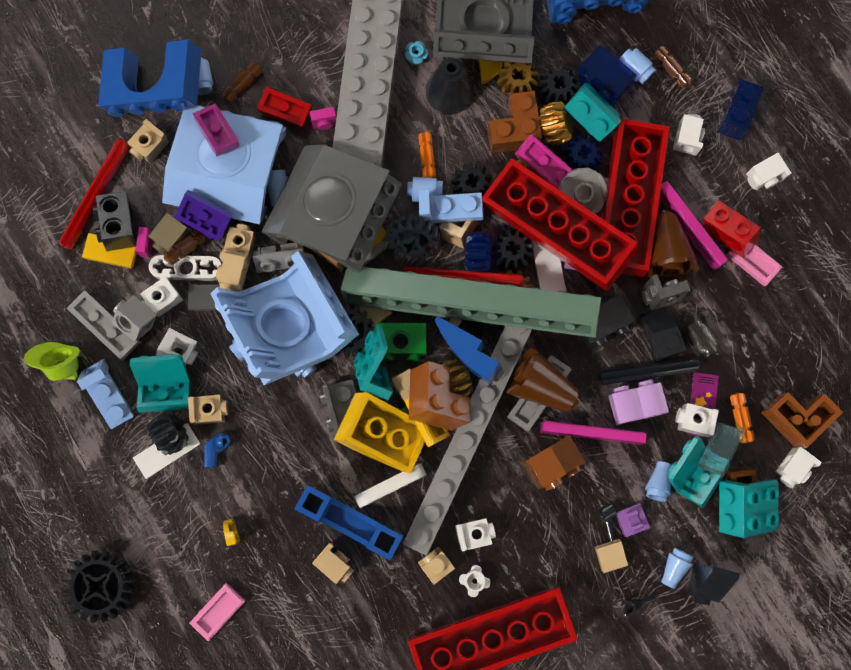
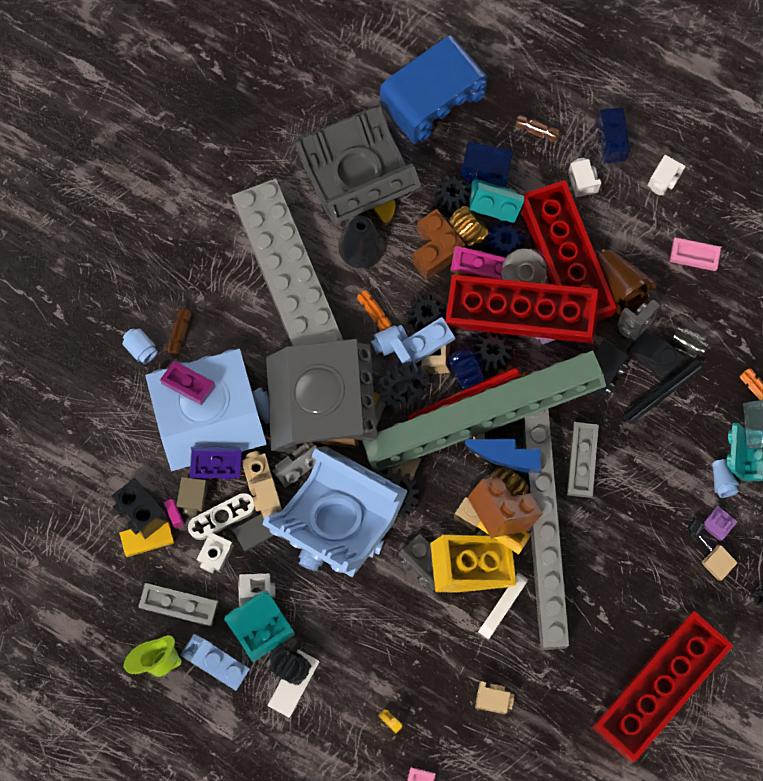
camera: 25 degrees left, 5 degrees down
red axle [59,138,130,250] -> none
blue arch [98,40,202,117] -> none
light grey brick [112,295,157,342] -> none
tan brick [127,119,169,163] -> none
reddish brown axle [163,230,206,265] -> none
tan brick [188,395,228,425] -> none
blue arm [204,433,231,468] -> none
red plate [257,87,312,130] -> none
blue arch [295,485,403,560] -> none
dark pink plate [310,107,336,130] -> none
teal bracket [354,325,393,400] -> none
green brick [375,323,426,361] -> none
medium azure plate [405,41,428,65] -> none
tan brick [418,547,455,584] -> none
white brick [455,519,496,551] -> none
white plate [459,565,490,597] -> none
pearl gold gear [497,62,539,96] -> none
reddish brown cone [506,348,580,412] -> none
dark orange brick [523,435,585,490] -> none
white tile [529,238,566,292] -> none
dark pink tile [540,421,647,445] -> none
lavender brick [608,380,669,425] -> none
light blue brick [619,48,656,84] -> none
dark pink tile [659,181,728,271] -> none
white brick [676,403,719,437] -> none
magenta sticker [687,372,719,438] -> none
red brick [703,201,761,258] -> none

